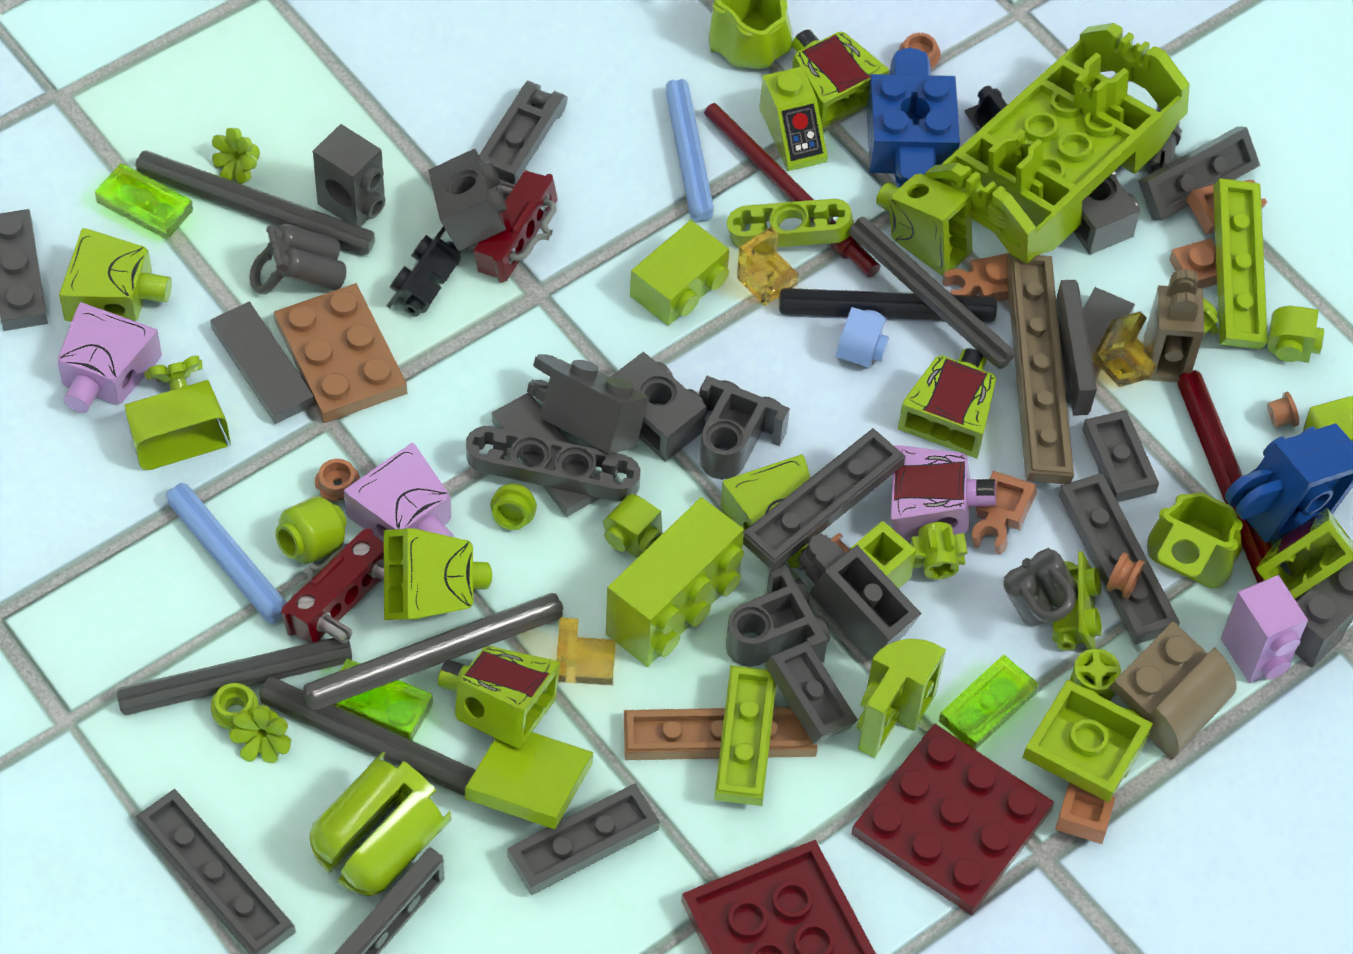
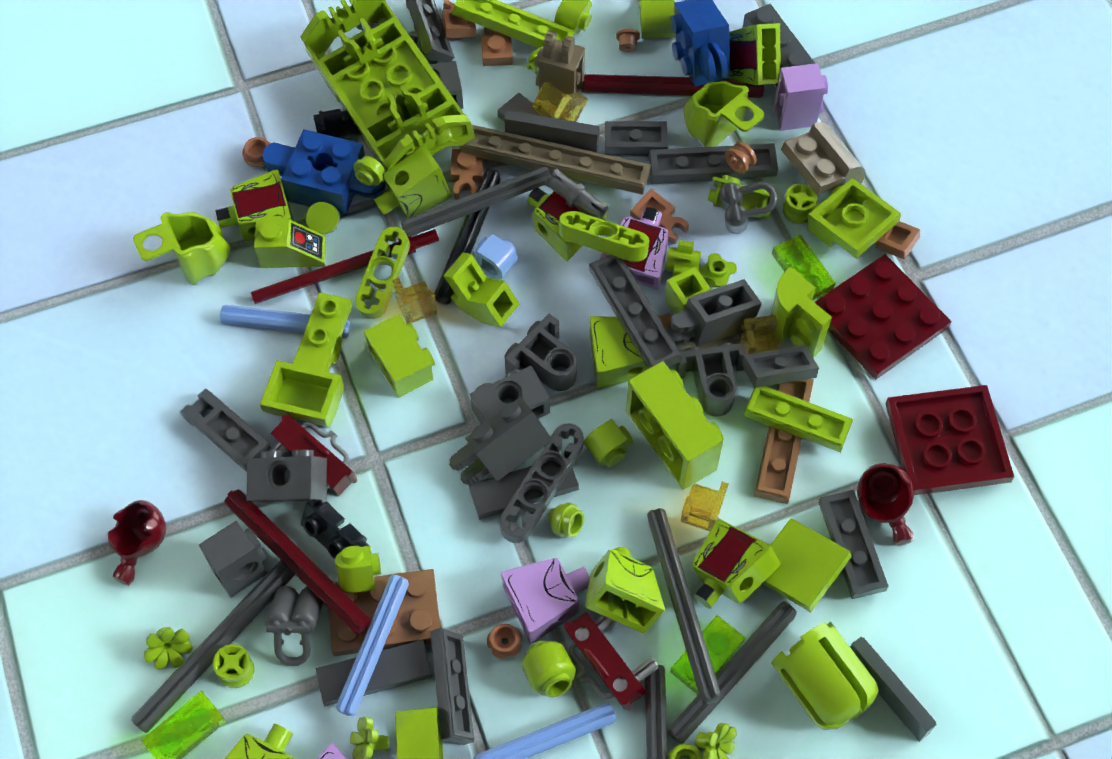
camera: 70 degrees left, 5 degrees up
none -> dark red hair [107,500,166,586]
none -> lime wheel [213,644,255,688]
none -> dark red axle [224,489,370,634]
none -> lime plate [260,292,352,427]
none -> lime tile [306,202,340,234]
none -> lime plate [335,546,381,592]
none -> light blue axle [336,575,409,716]
none -> lime plate [353,156,385,186]
none -> dark grey tile [430,628,474,745]
none -> lime brick [443,253,520,327]
none -> flat silver pin [545,168,608,219]
none -> lime beam [558,211,649,262]
none -> lime plate [699,253,737,288]
none -> clear yellow panel [739,315,778,354]
none -> dark red hair [857,463,914,546]

